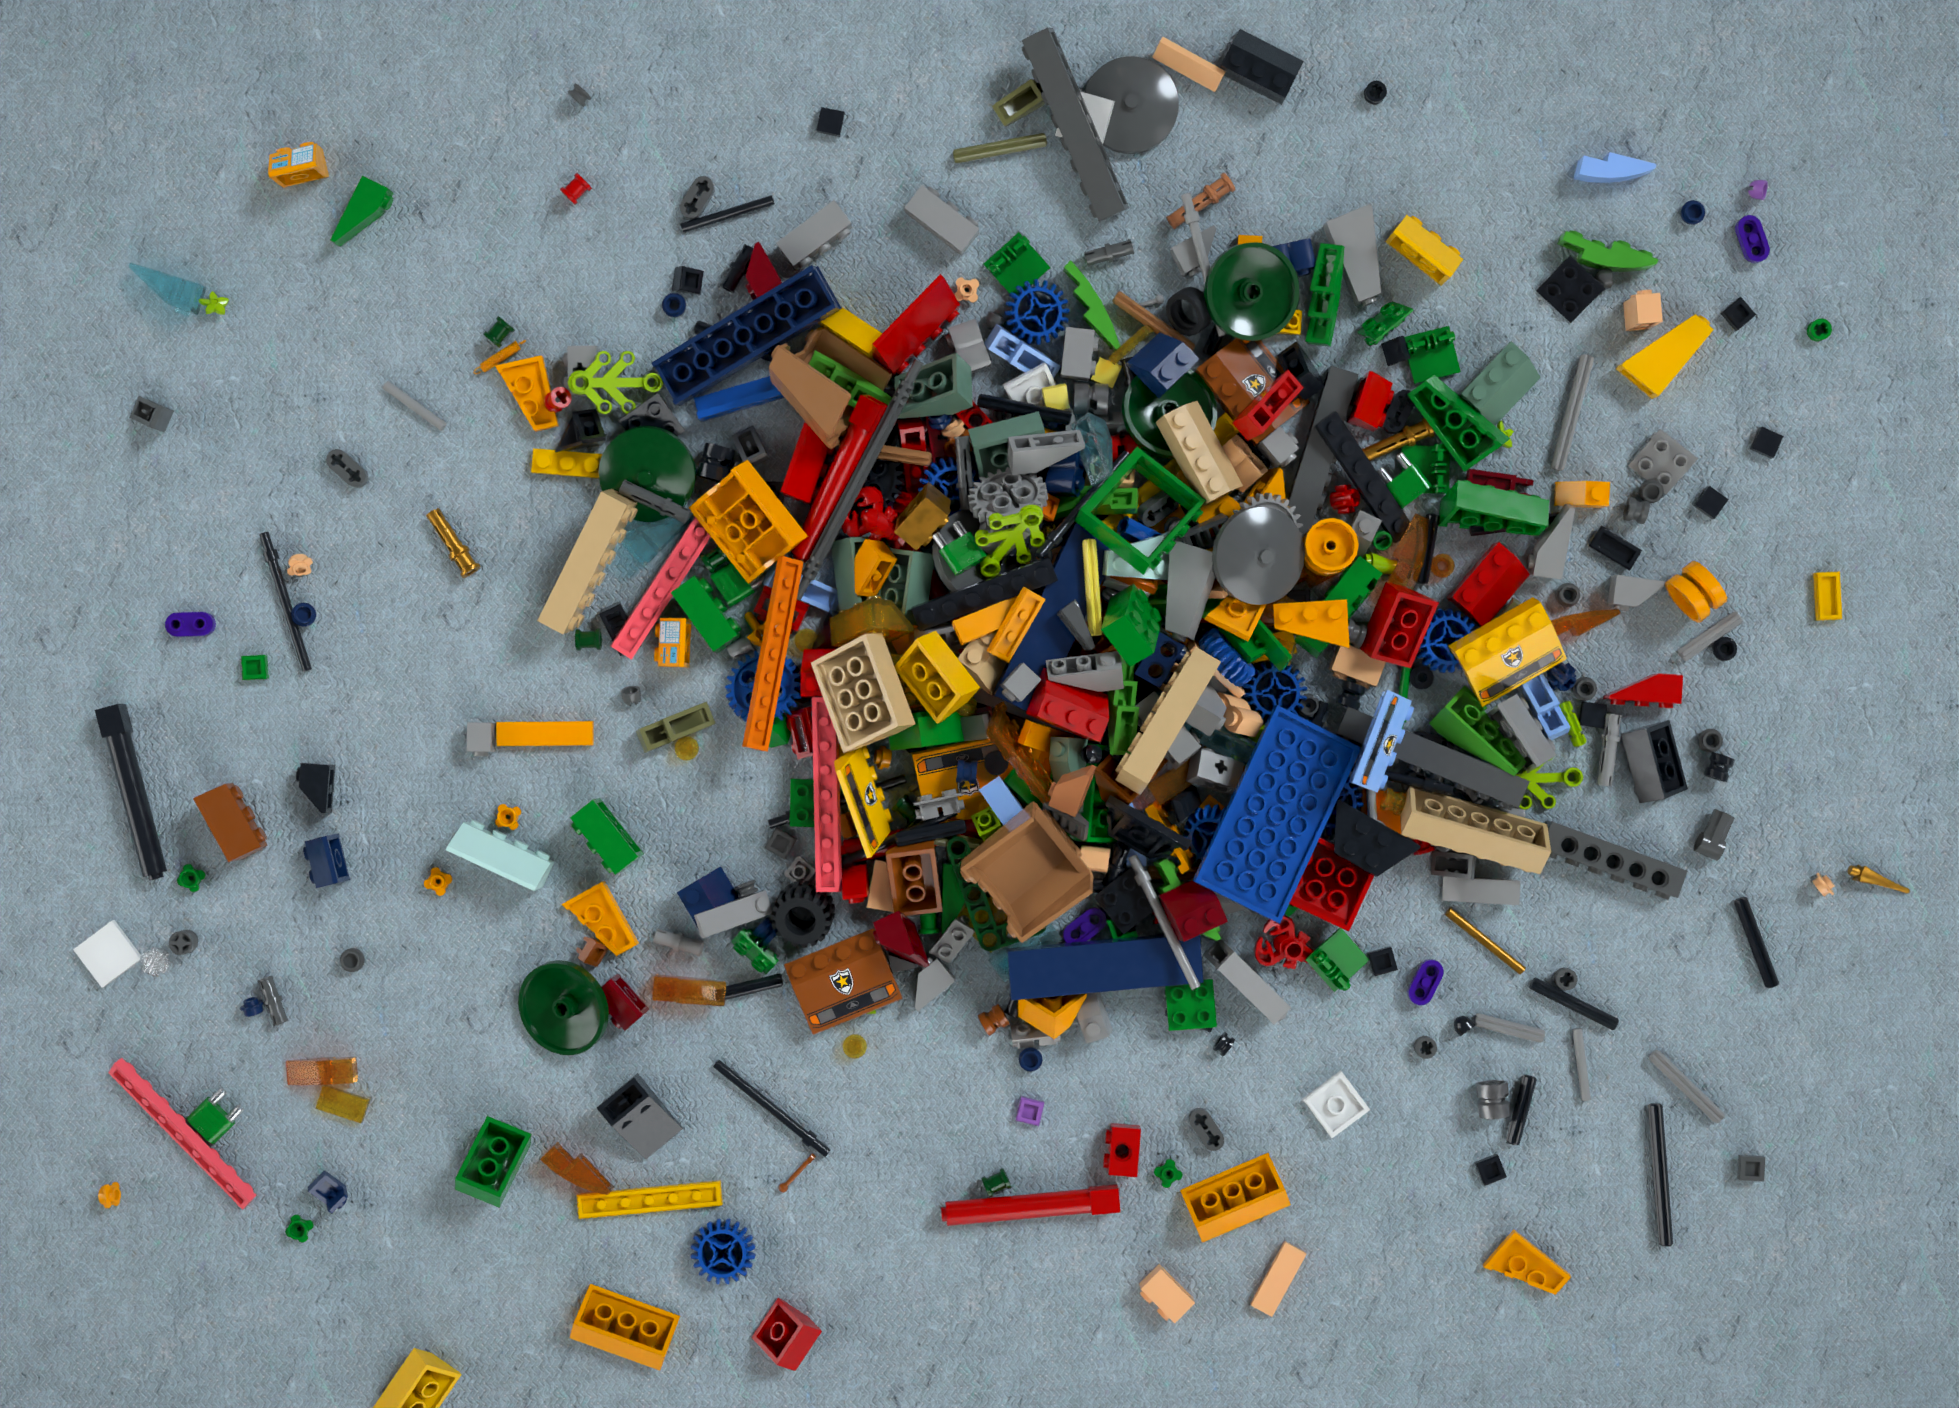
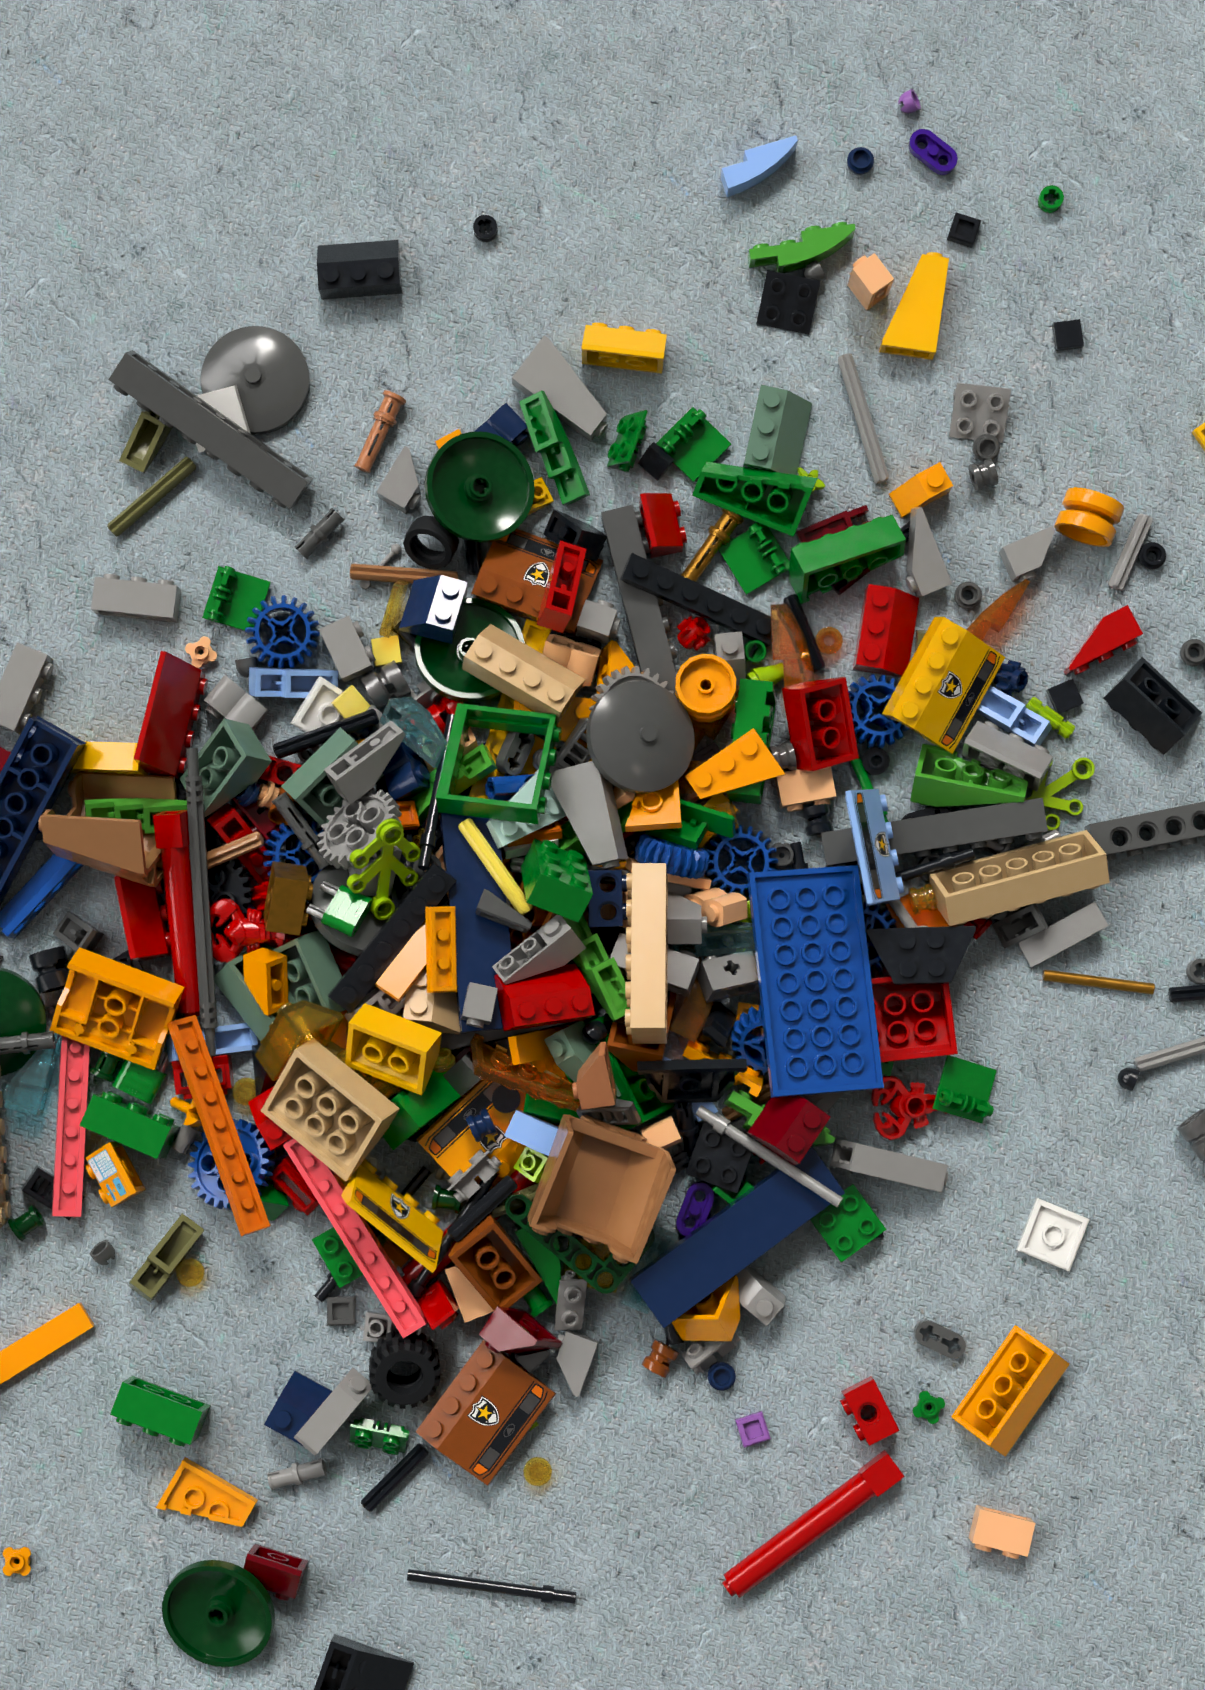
camera: 35 degrees left, 5 degrees down
light aqua slope [446,820,554,891] -> none
light orange plate [495,804,521,830] -> none
dark orange tile [576,937,608,967] -> none
clear orange slope [652,974,726,1006] -> none
dark grey bush [735,879,759,898] -> none
dark blue wheel [752,916,777,947] -> none
dark orange hinge [779,1153,816,1193] -> none
light orange plate [873,746,892,770] -> none
dark green bush [981,1168,1012,1197] -> none
bright green slope [1063,261,1120,353] -> none
light nougat tile [1152,37,1226,92] -> none
light grey bar [1181,193,1226,336] -> none
black bush [1213,1032,1235,1056] -> none
light nougat tile [1250,1241,1307,1317] -> none
black tile [1367,946,1398,976] -> none
green piece [1377,452,1432,509] -> none
black beam [1382,390,1415,434] -> none
dark purple plate [1407,959,1444,1005] -> none
dark grey bush [1414,1036,1437,1059] -> none
dark grey plate [1572,677,1597,701] -> none
black tile [1589,525,1642,571] -> none
light grey pin [1596,713,1622,787] -> none
black tile [1693,486,1729,520] -> none

